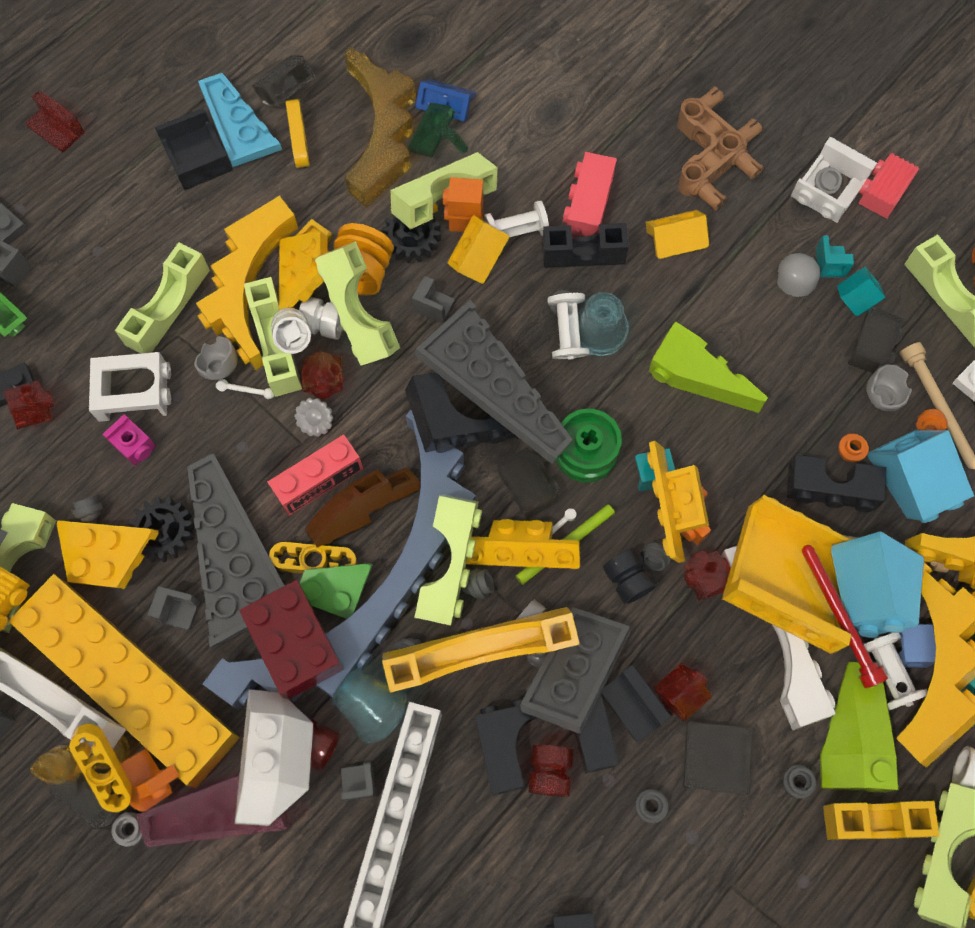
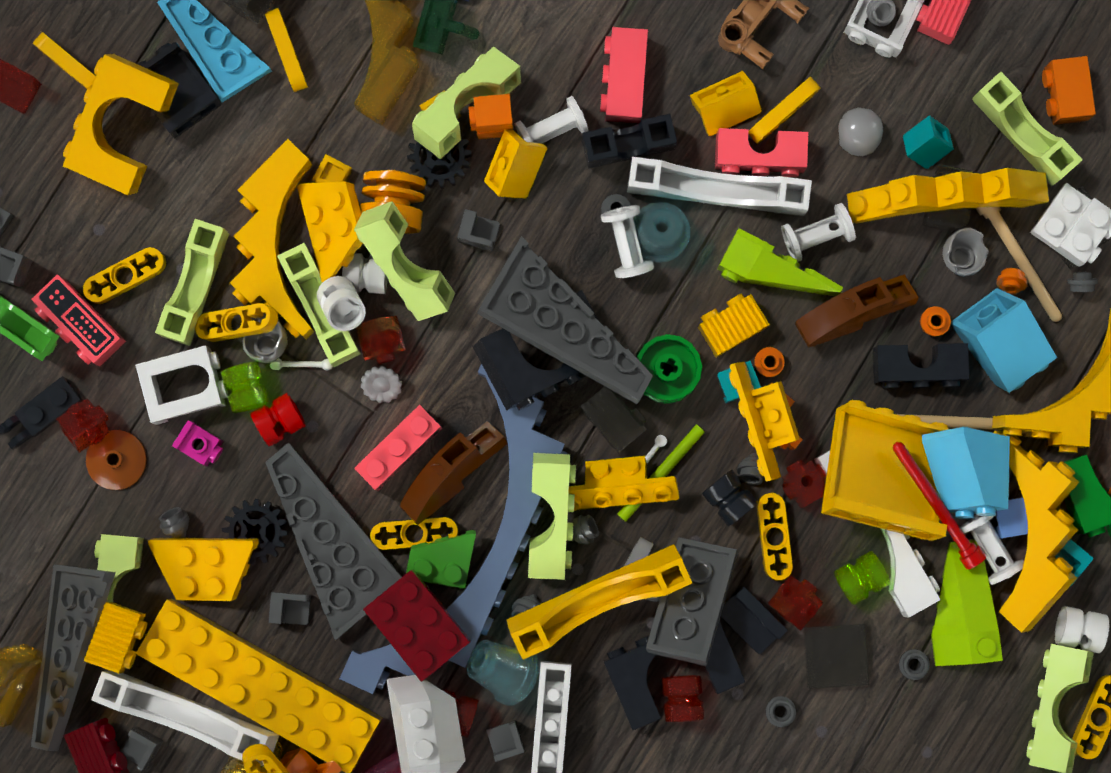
camera: 15 degrees left, 15 degrees up
teal panel [816,235,854,277] -> none
yellow arch [823,801,939,840] -> none
none -> brick [31,274,126,366]
none -> yellow beam [32,32,96,89]
none -> yellow arch [63,54,179,195]
none -> yellow beam [83,247,166,304]
none -> dark orange dish [86,430,147,490]
none -> yellow beam [195,303,278,342]
none -> clear neon green wheel [220,361,270,413]
none -> red wheel [250,392,306,447]
none -> white arch [627,157,812,216]
none -> yellow brick [698,293,770,358]
none -> coral arch [715,128,808,177]
none -> yellow beam [748,77,821,144]
none -> orange plate [754,347,785,377]
none -> yellow beam [757,493,793,580]
none -> white hose [781,203,856,262]
none -> reddish brown slope [795,274,919,348]
none -> clear neon green wheel [834,551,891,605]
none -> yellow arch [847,168,1049,224]

